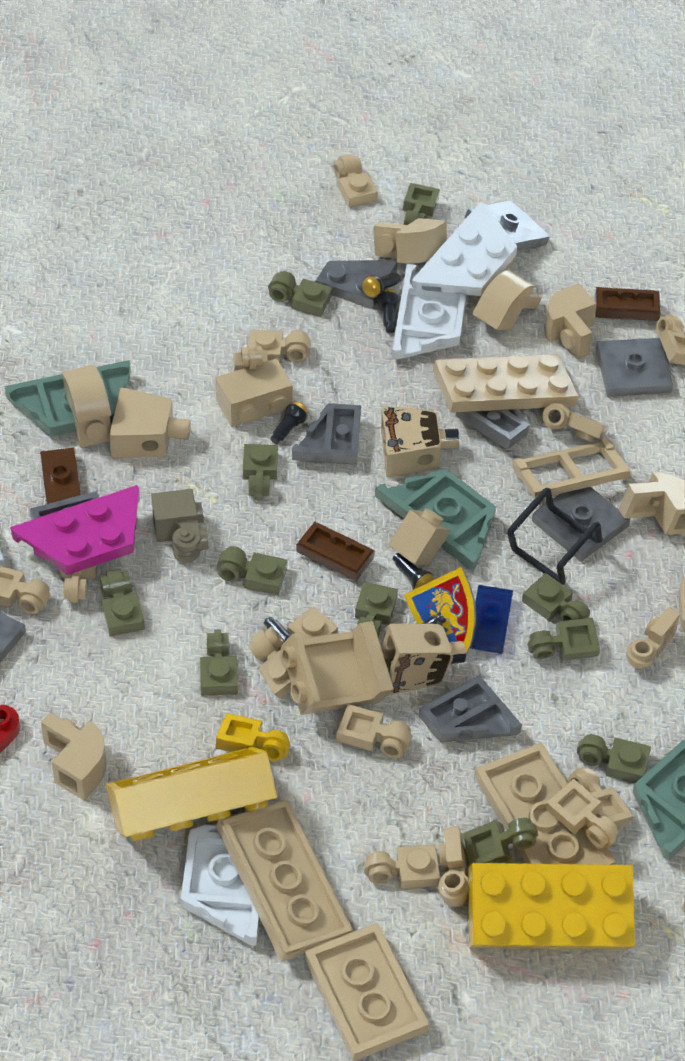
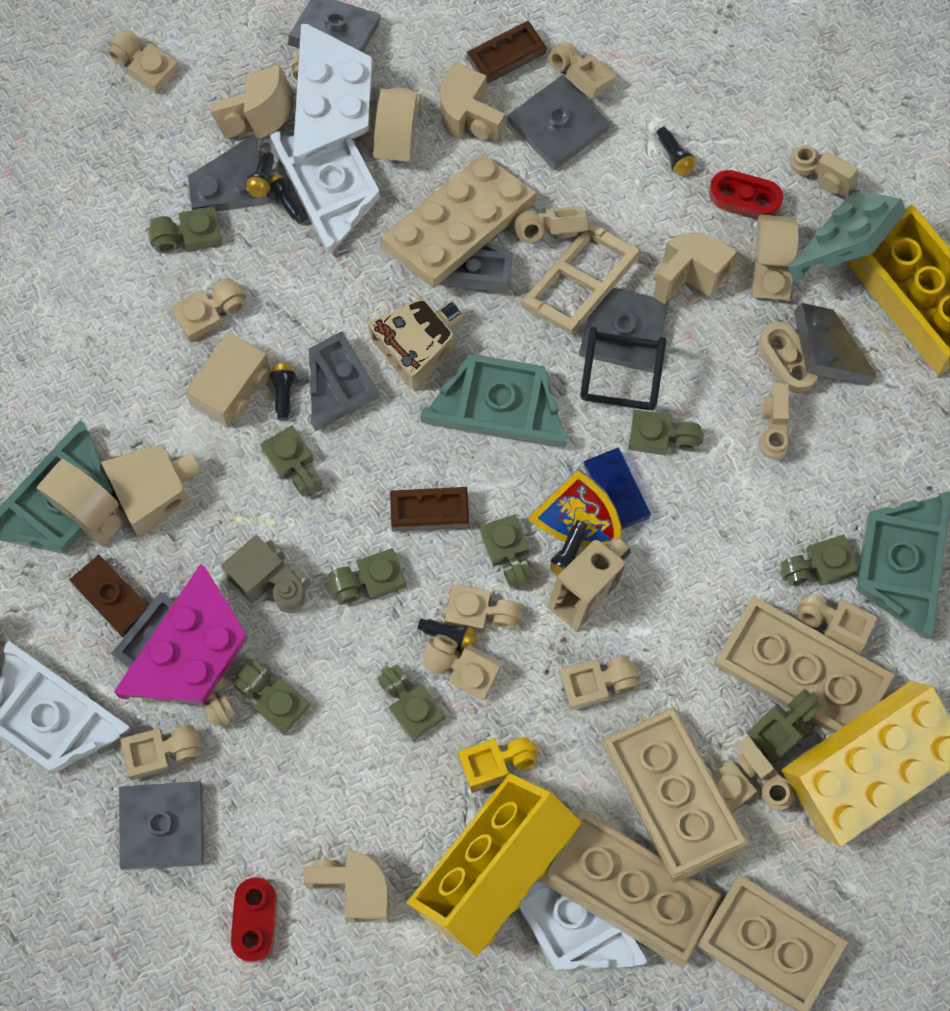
camera: 30 degrees left, 20 degrees up
tan plate [233,343,268,371] -> none
tan panel [280,621,394,715] -> none
tan brick [388,508,451,566] -> none
black piece [392,553,435,590] -> none
olive plate [403,183,440,225] -> none
flat silver wing [419,675,522,742] -> none
olive plate [527,618,600,660] -> none
tan plate [546,779,619,849] -> none
none -> tan tile [602,707,749,883]

